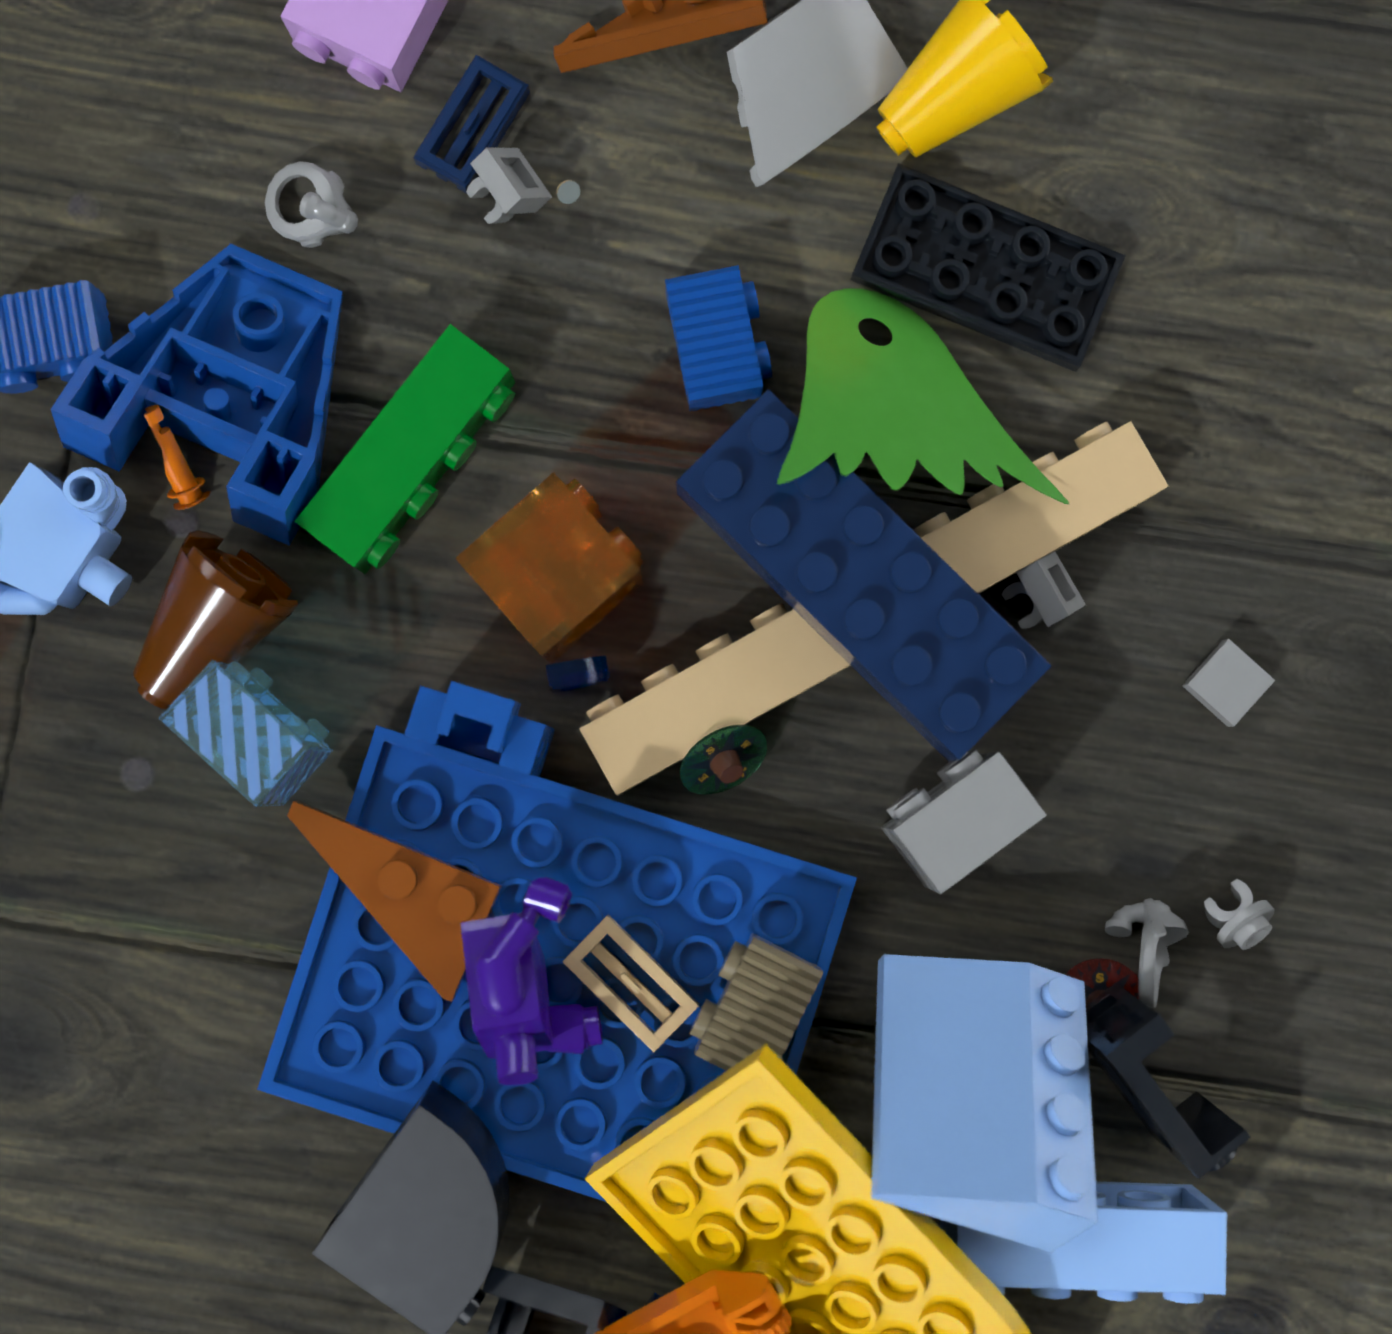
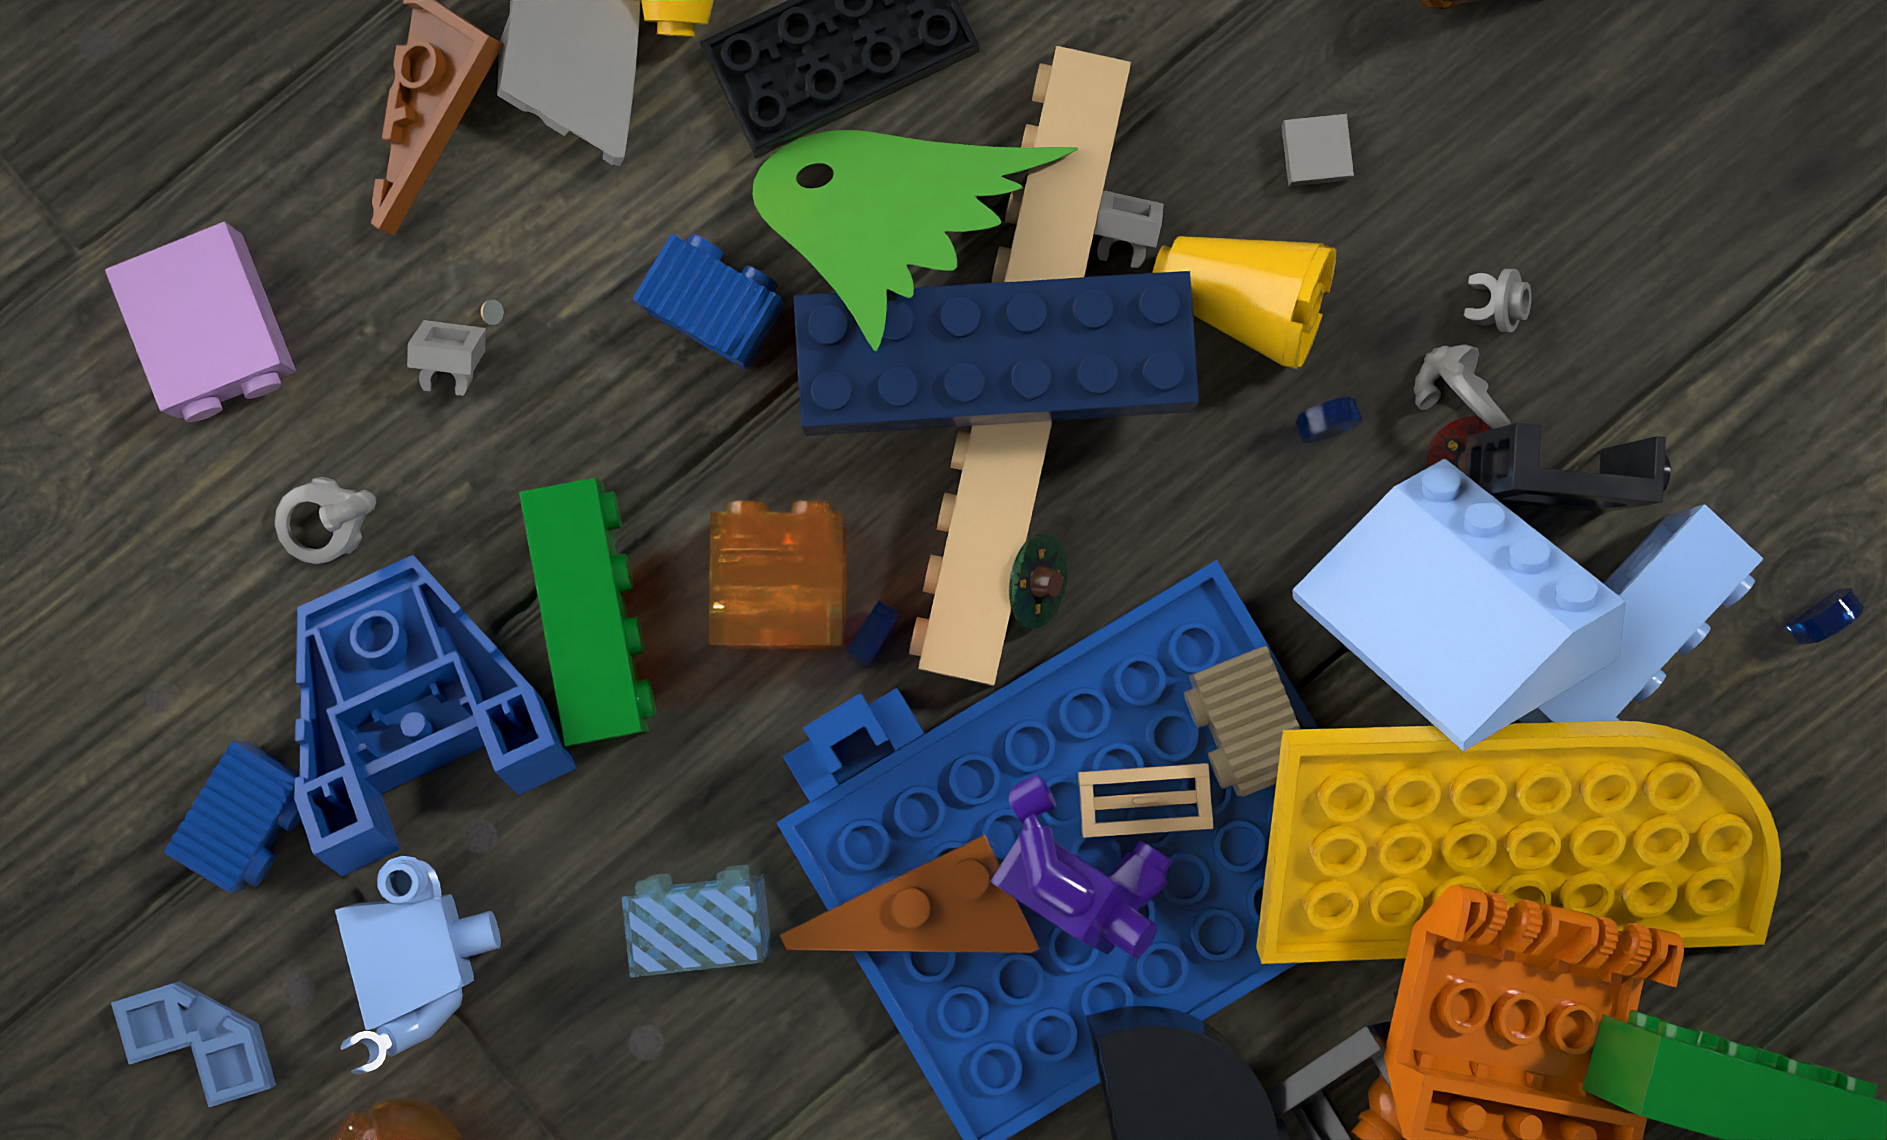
camera: 50 degrees left, 0 degrees up
reddish brown cone [133,530,298,709] -> none
orange piece [144,405,211,510] -> none
dark blue tile [413,55,530,194] -> none
light grey brick [881,749,1047,894] -> none
none -> yellow cone [1153,236,1337,369]
none -> clear blue tile [1295,397,1363,443]

